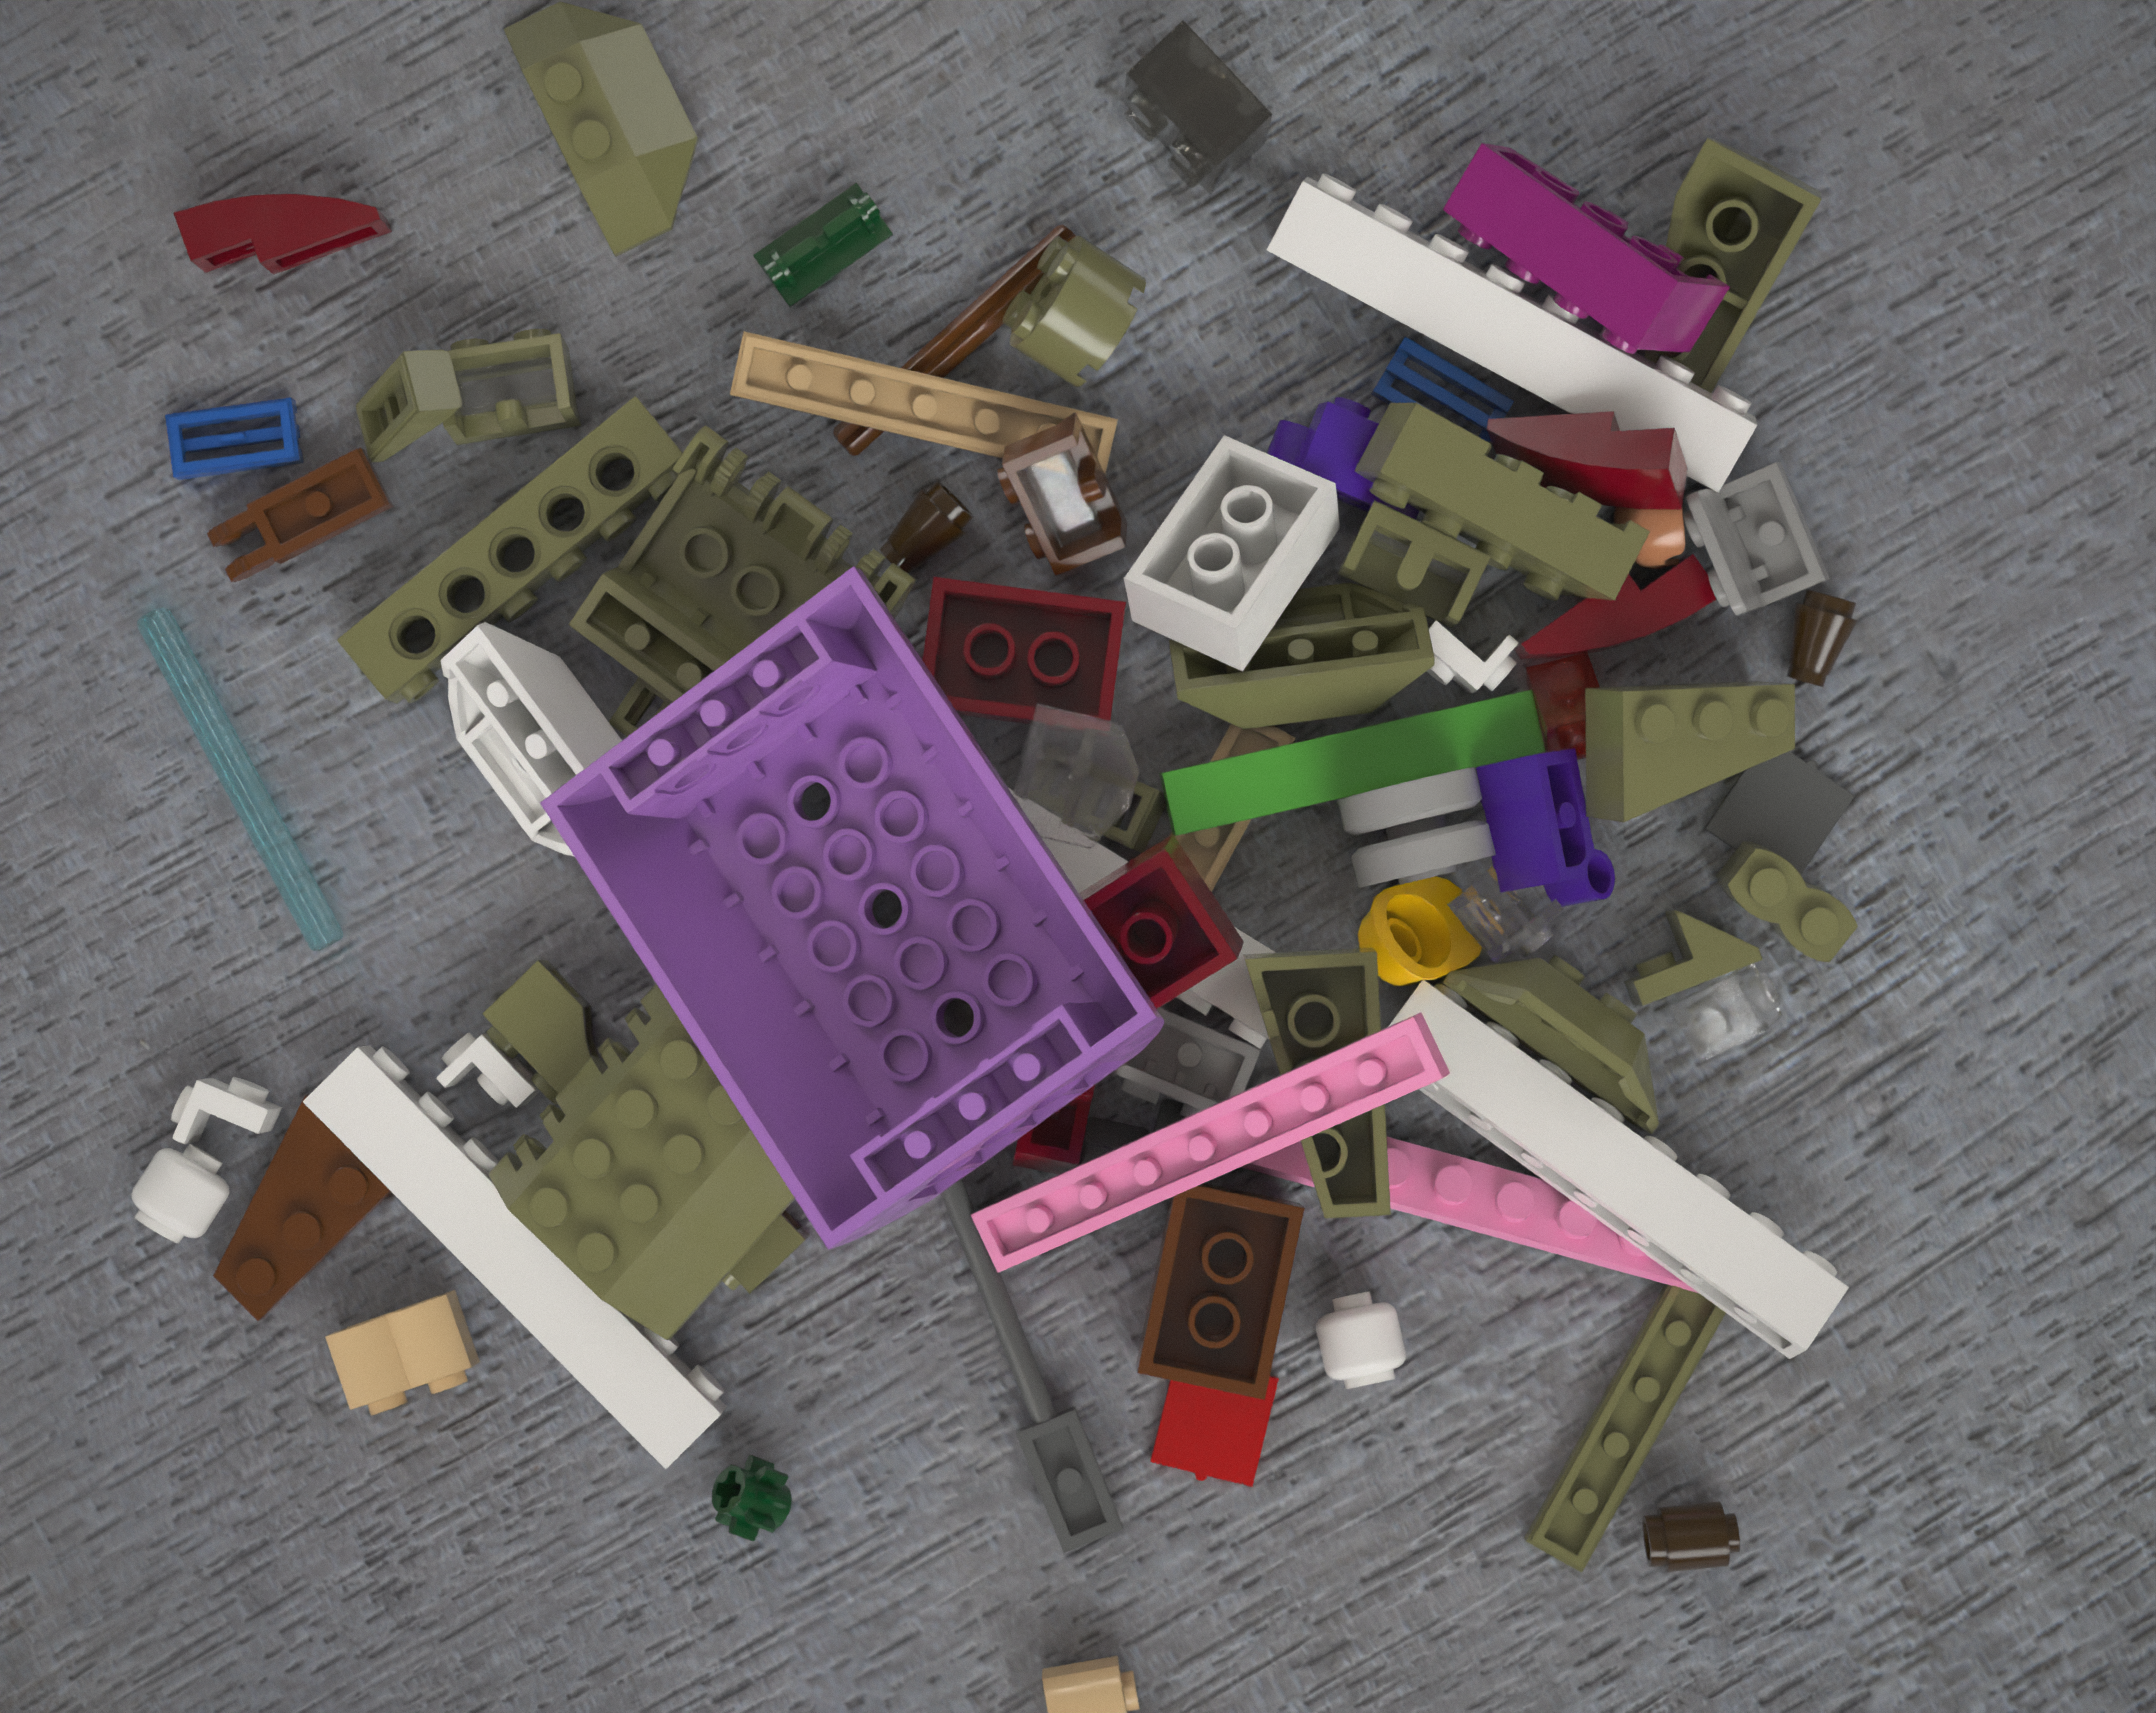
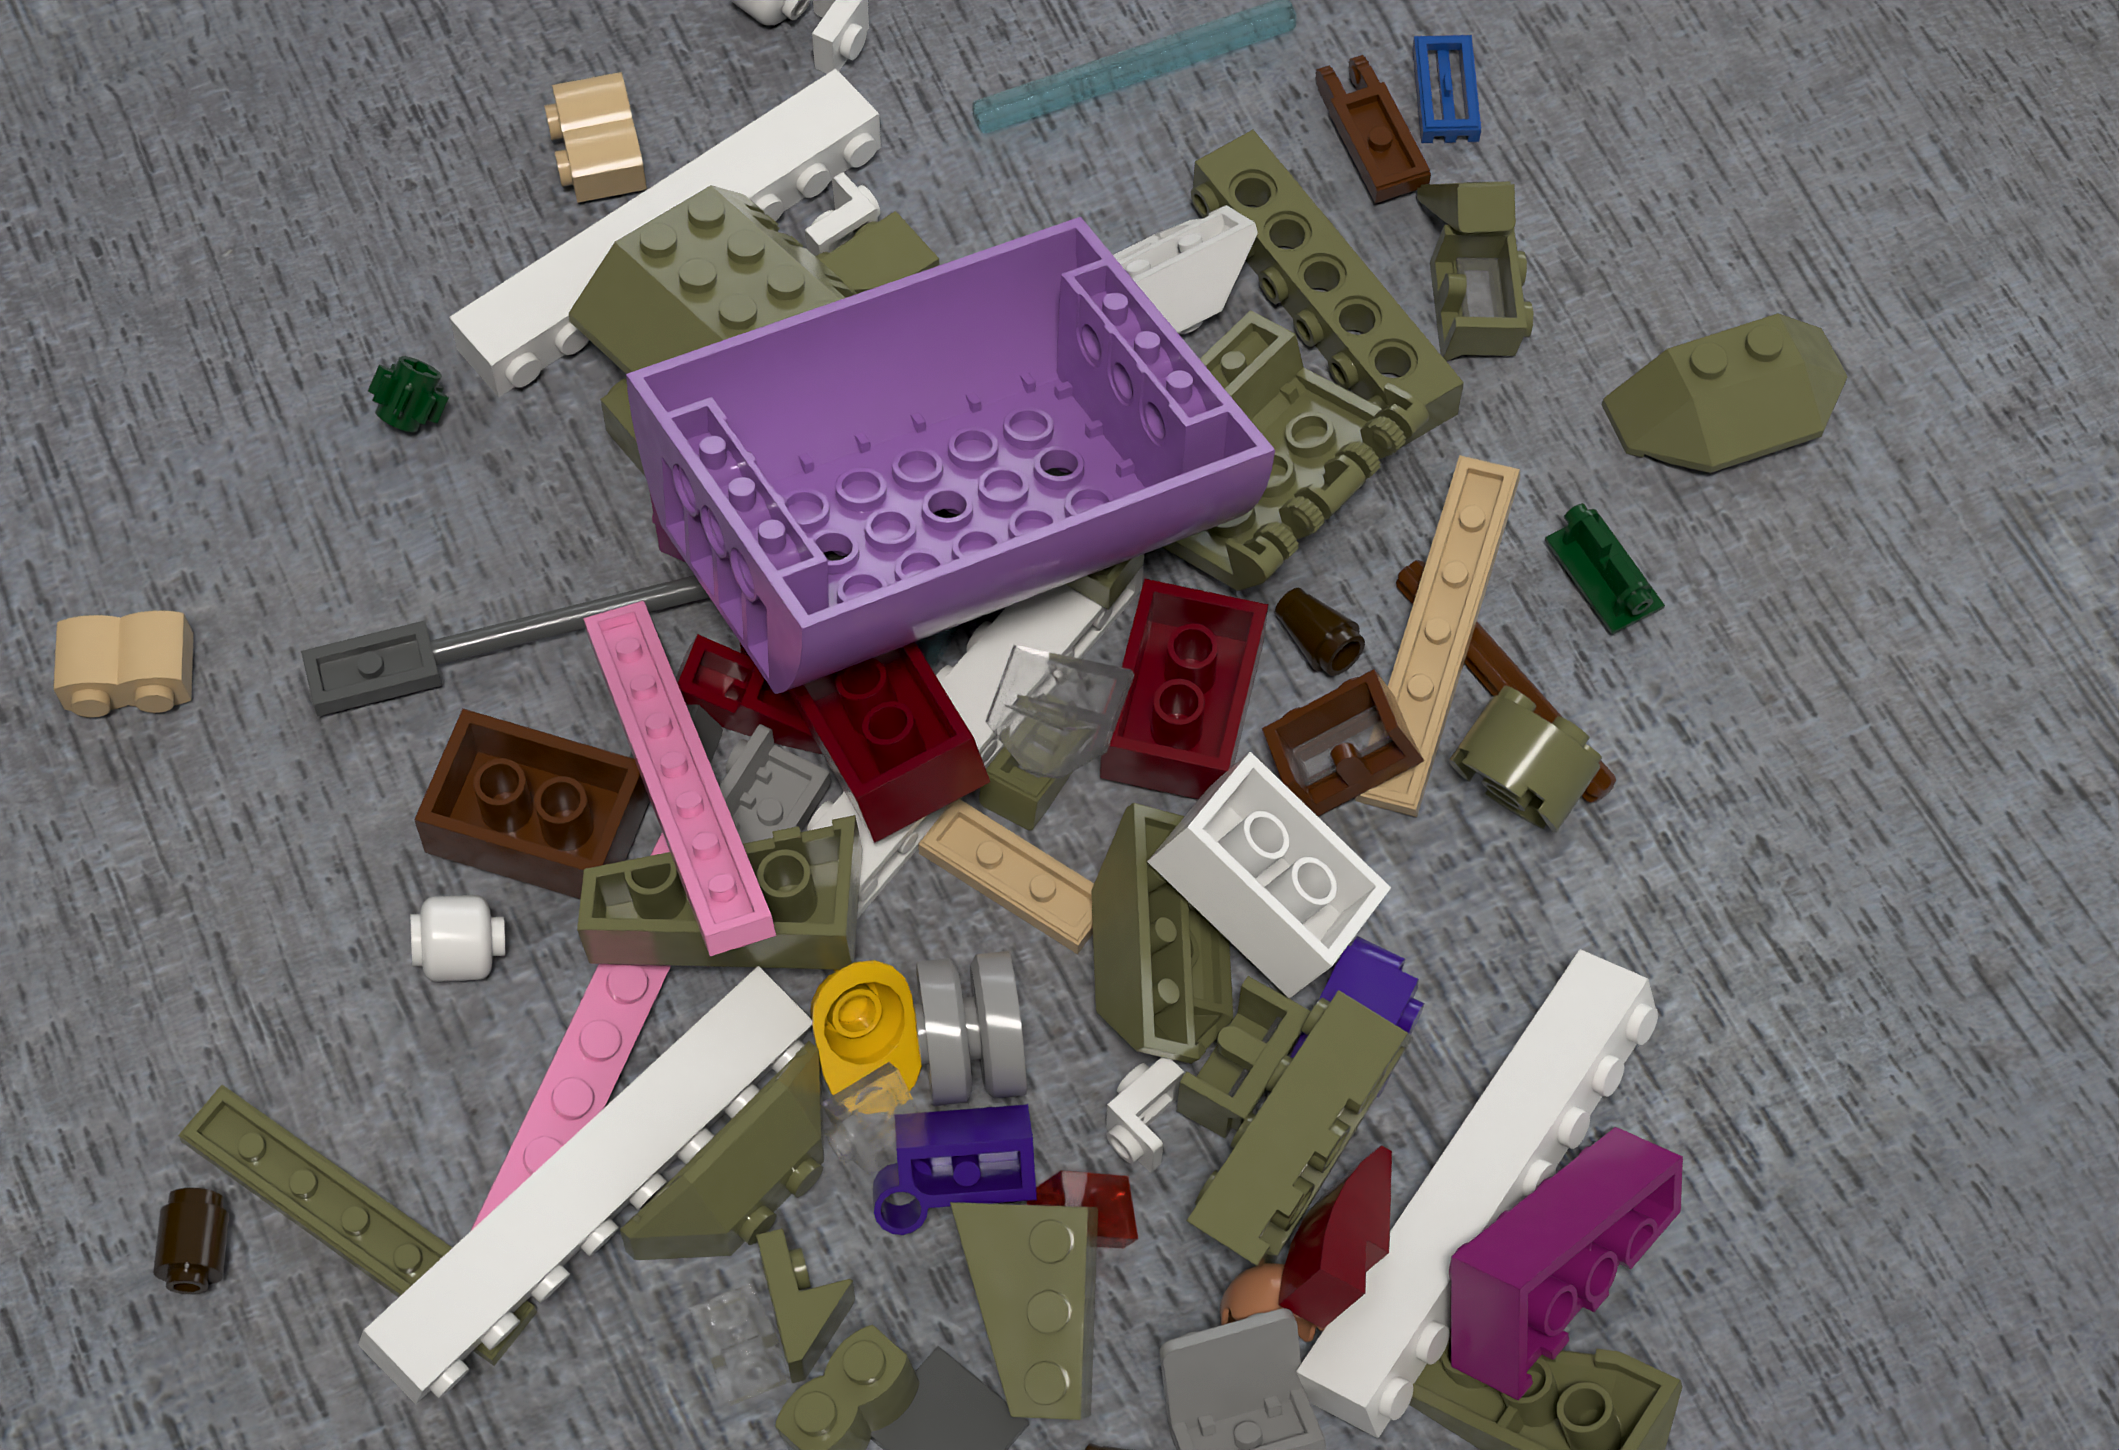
camera: 100 degrees right, 25 degrees down
dark red slope [173,194,392,275] -> none
reddish brown wing [213,1094,391,1321] -> none
clear smoke brick [1124,20,1272,195] -> none
red piece [1150,1375,1279,1487] -> none
bright green tile [1159,690,1546,836] -> none
blue tile [1371,337,1514,442] -> none
dark red slope [1514,554,1717,659] -> none

